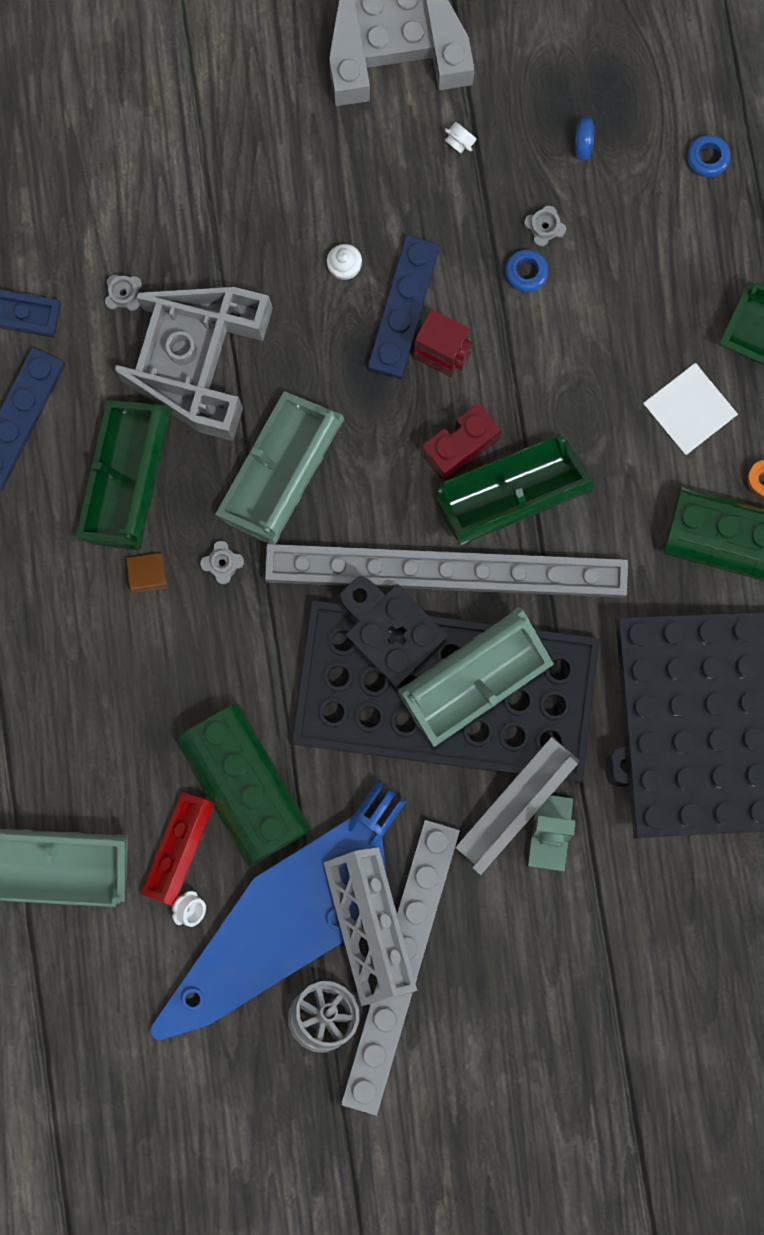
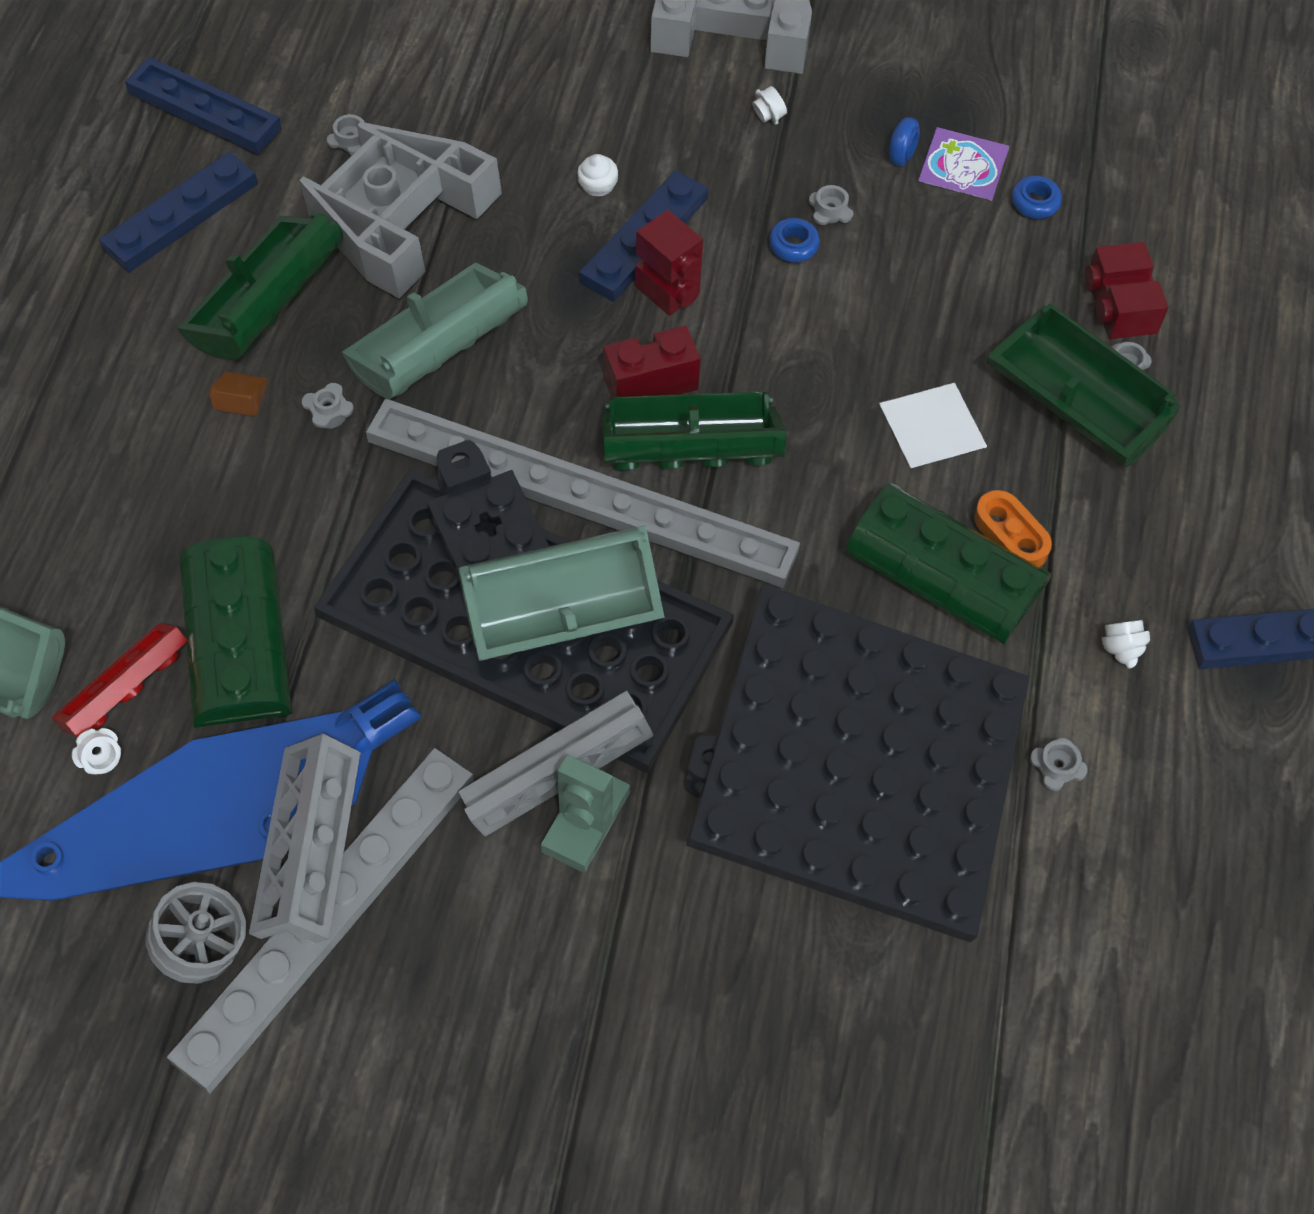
camera: 20 degrees right, 20 degrees down
none -> sticker [918,127,1009,200]

